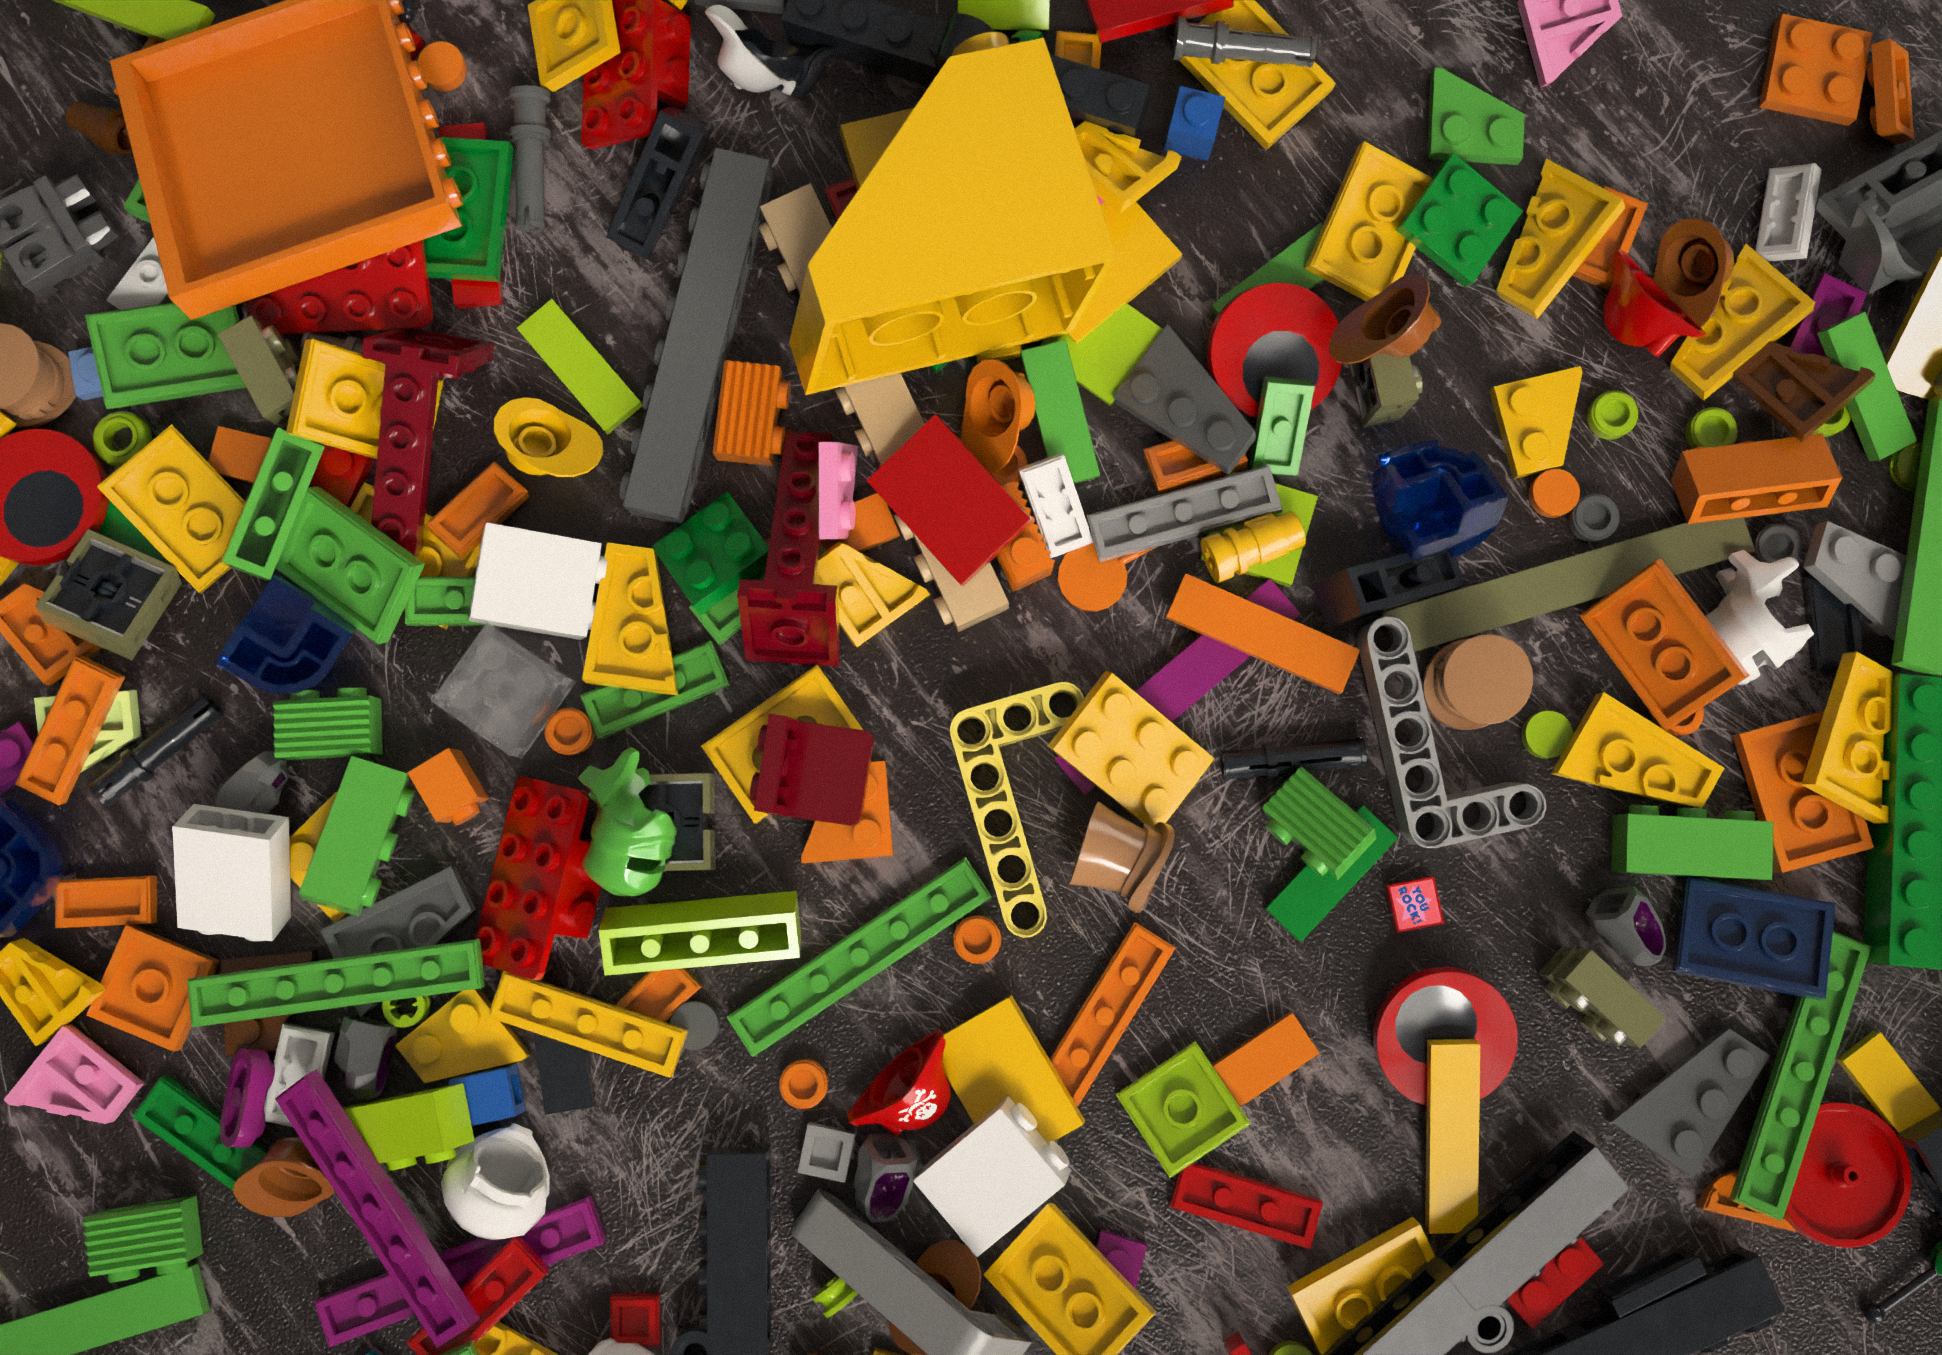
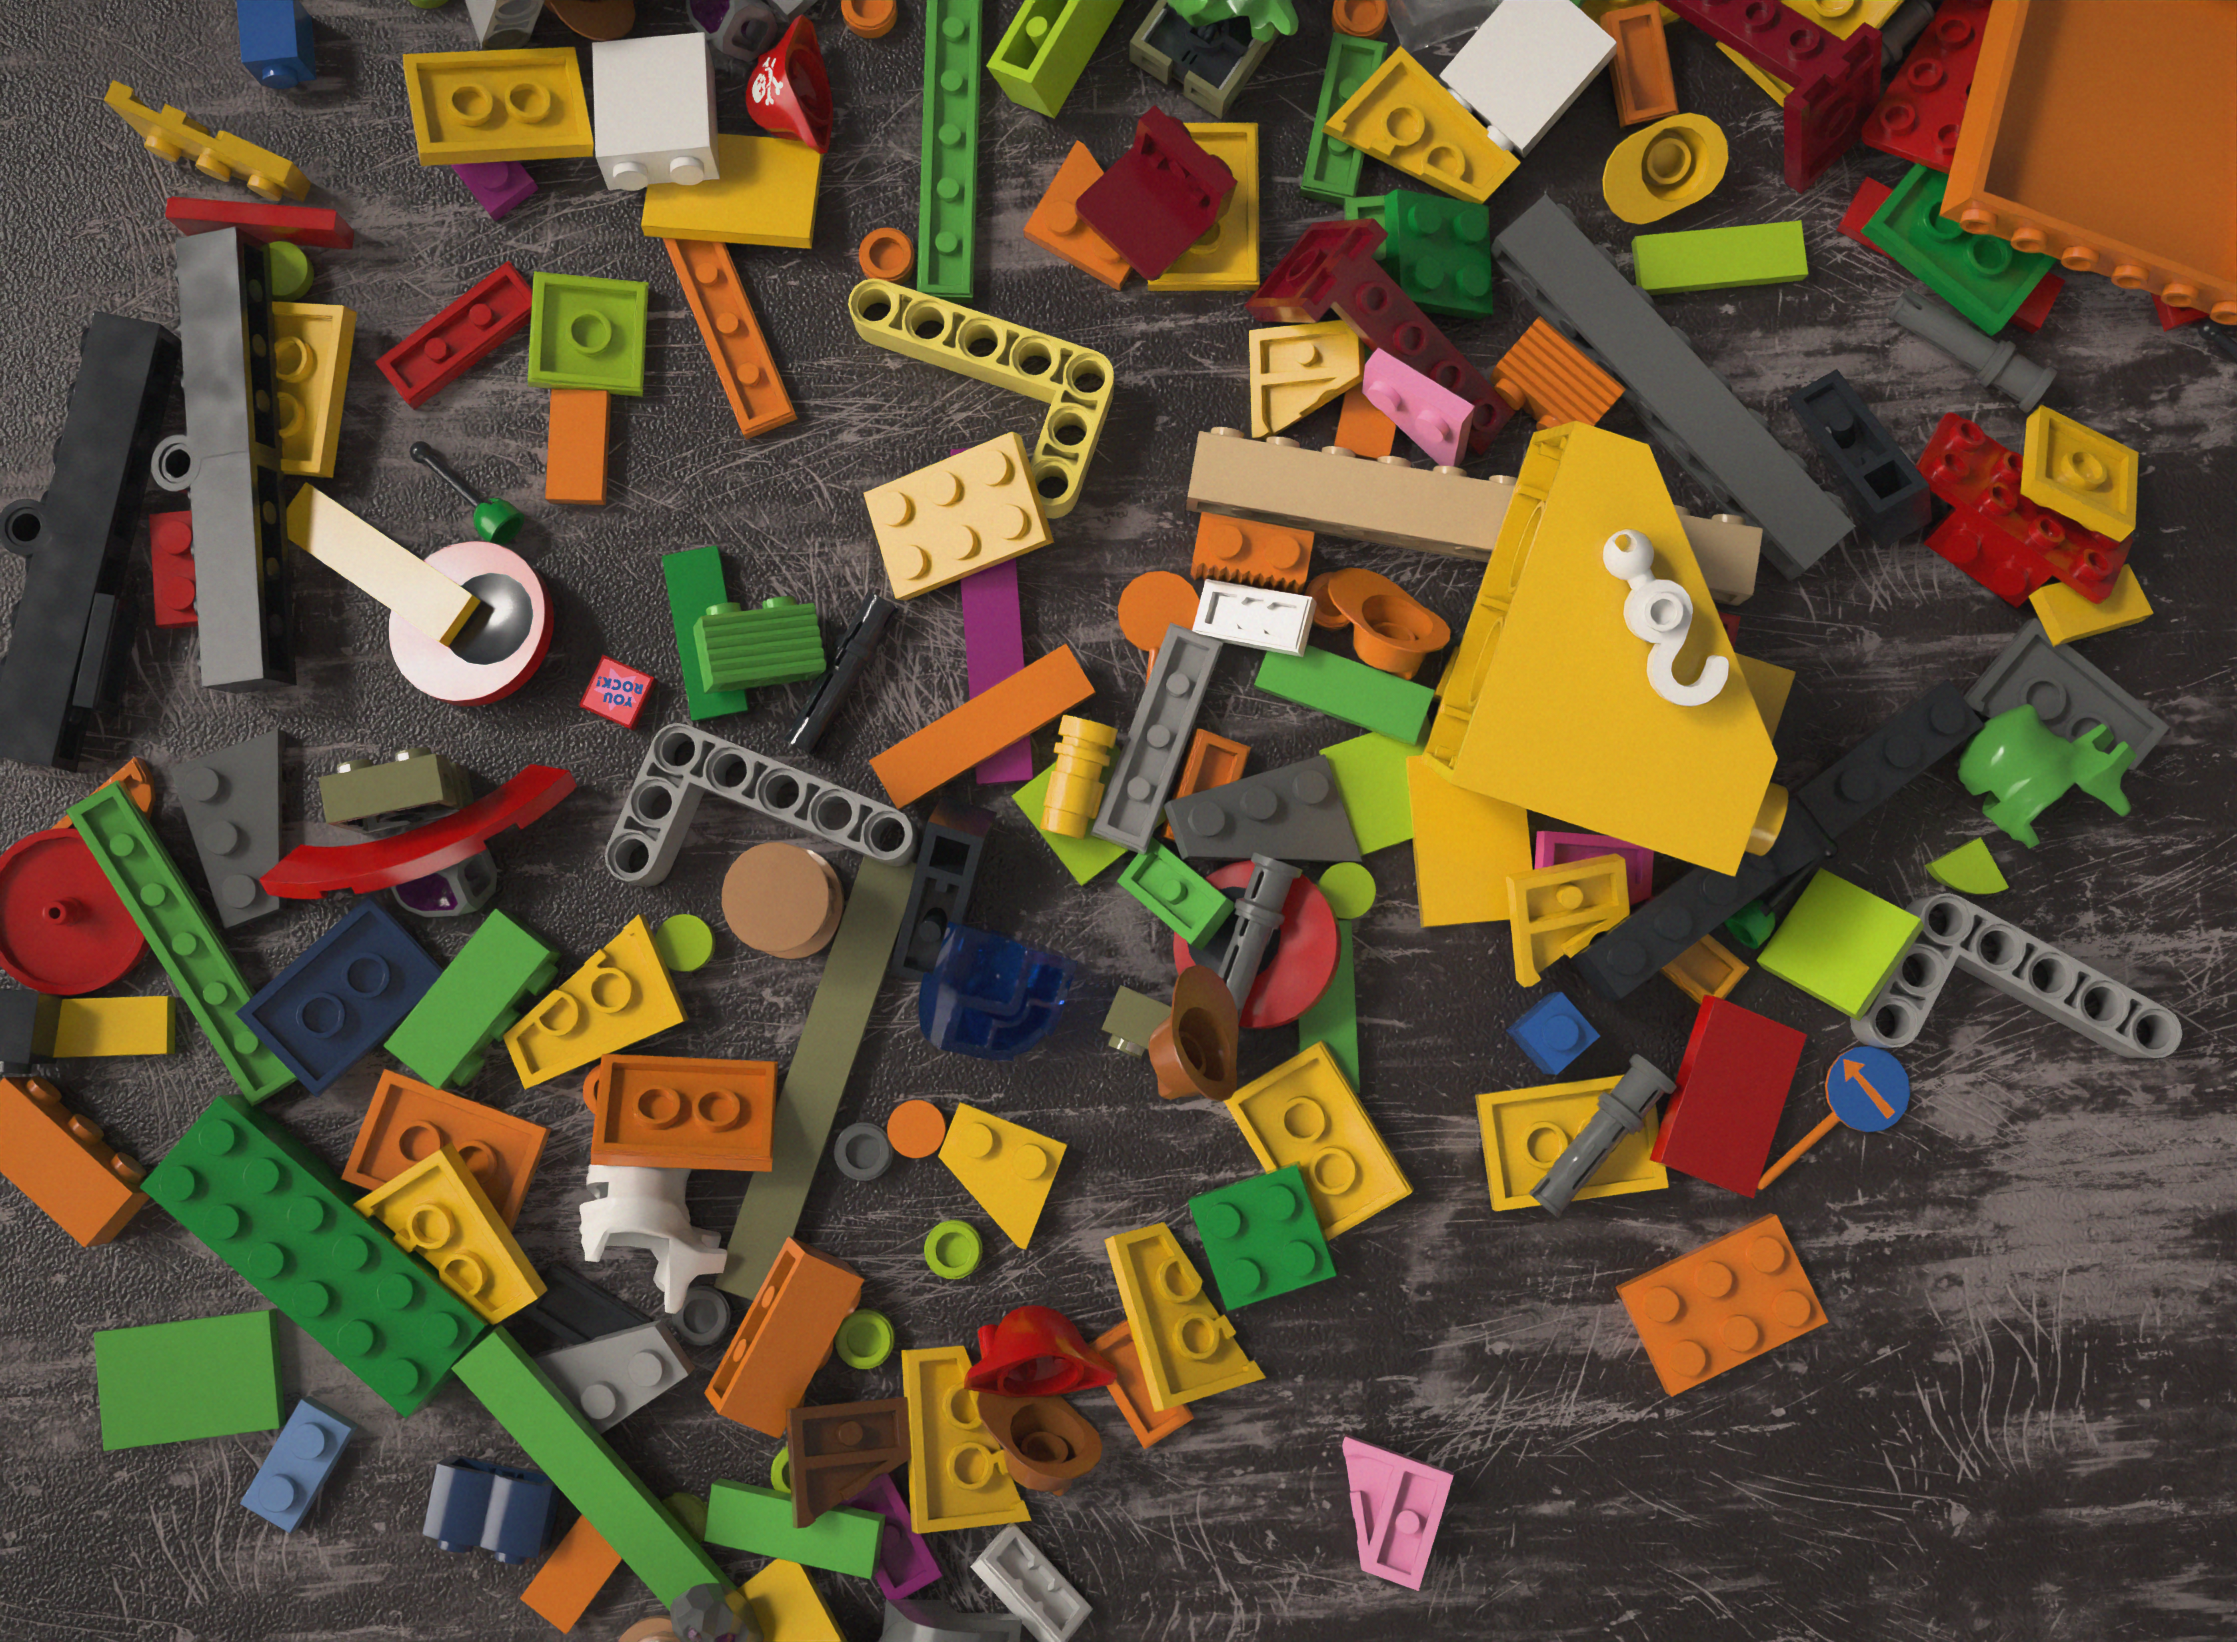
camera: 120 degrees right, 0 degrees up
orange tile [418,41,467,92] -> none
hair [705,5,837,98] -> none
red tile [866,414,1034,586] -> none
medium nougat hat [1068,801,1175,913] -> none
bright green wing [1427,67,1525,165] -> none
none -> red tile [259,764,577,899]
none -> hinge [409,441,525,546]
none -> dark grey pin [1218,852,1302,1024]
none -> lime tile [1318,862,1376,920]
none -> white piece [1603,529,1729,706]

